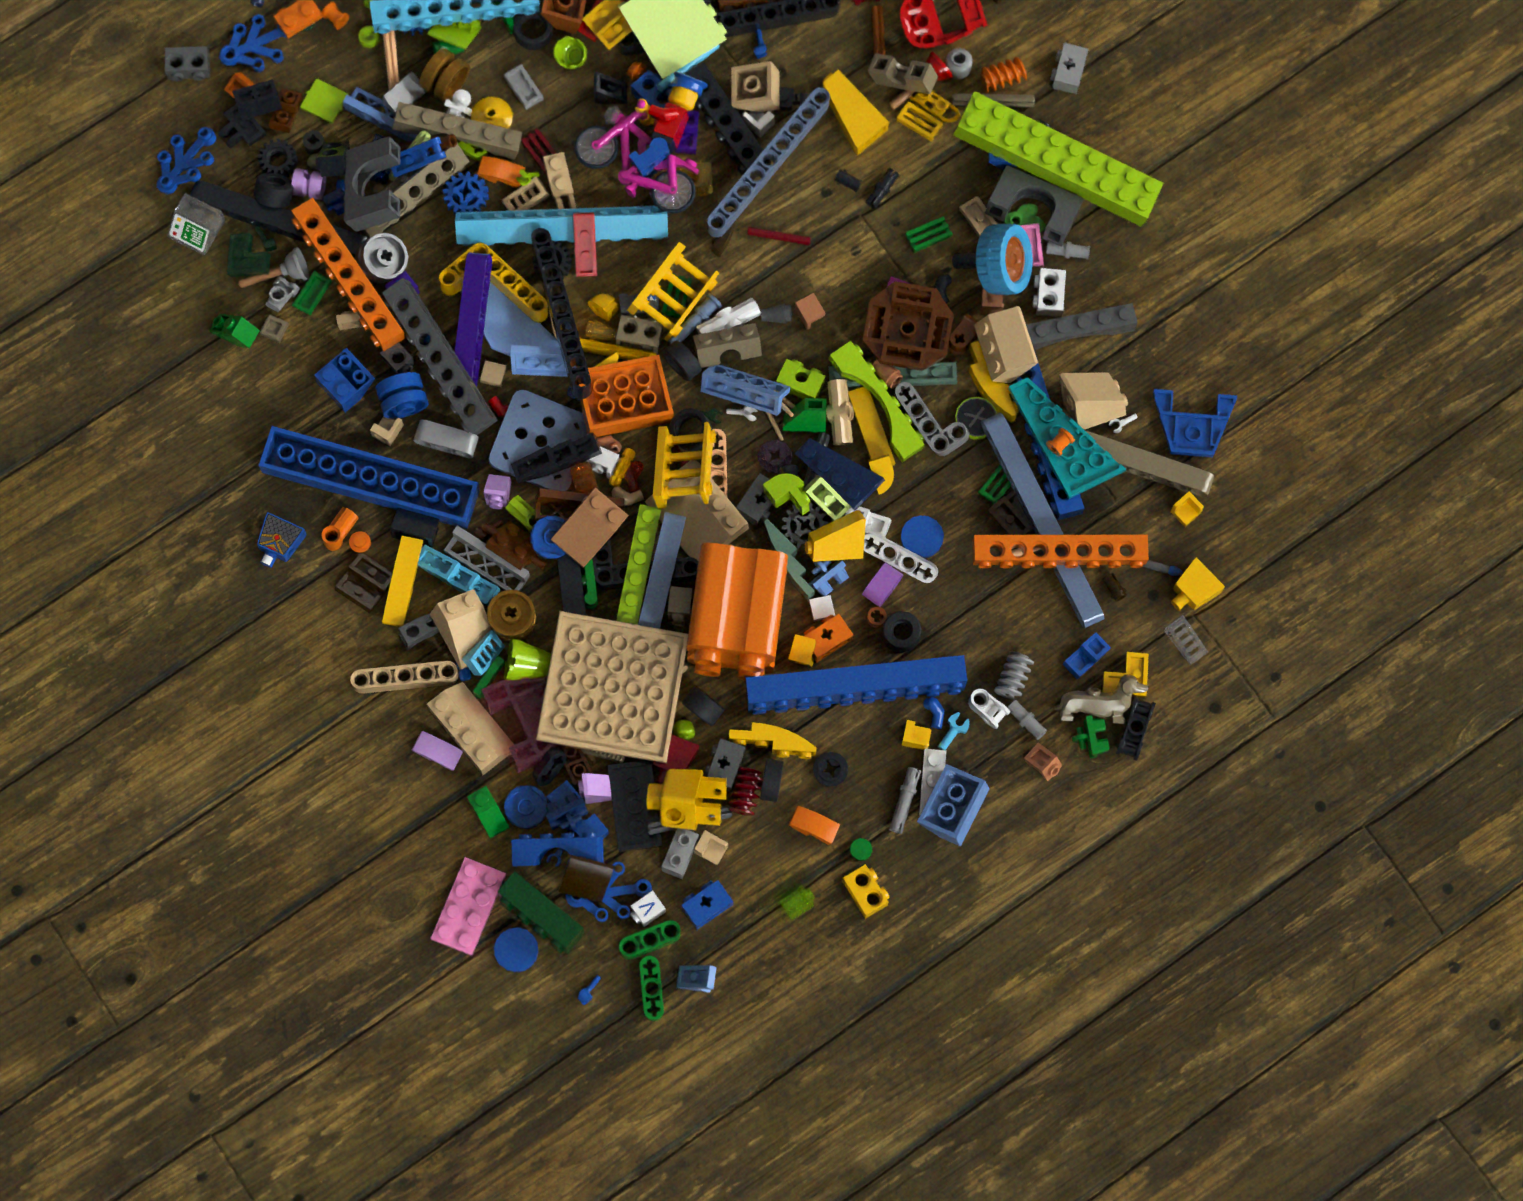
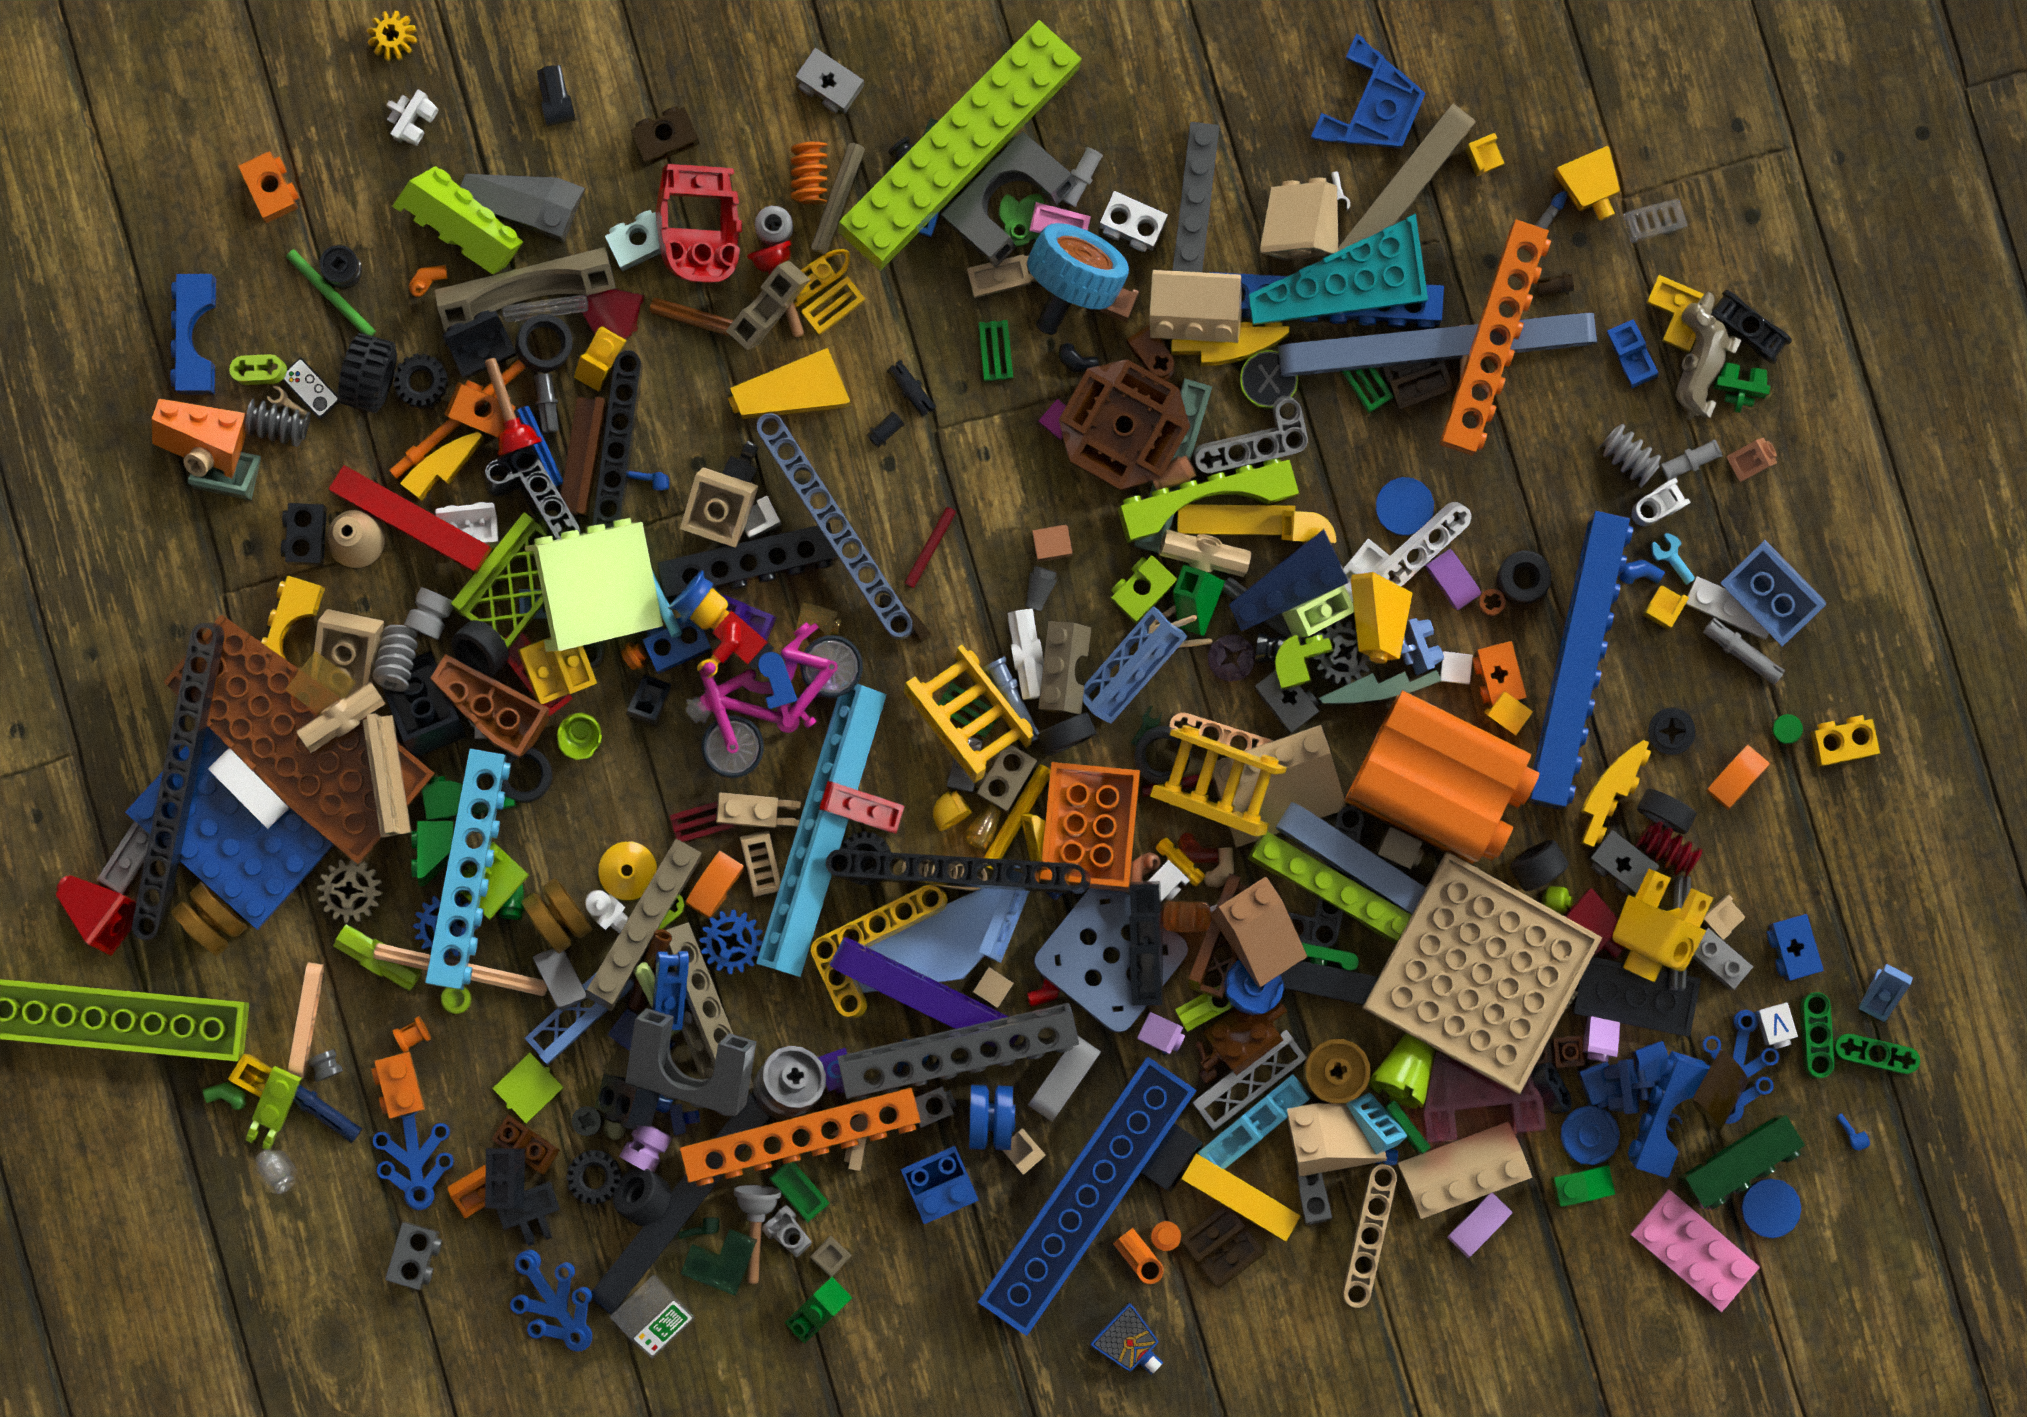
camera: 70 degrees left, 10 degrees up
light grey plate [504,64,544,110] -> none
lime hand [516,169,540,186] -> none
white hand [726,406,758,421] -> none
clear neon green bracket [779,885,815,921] -> none
orange bush [1046,428,1075,456] -> none

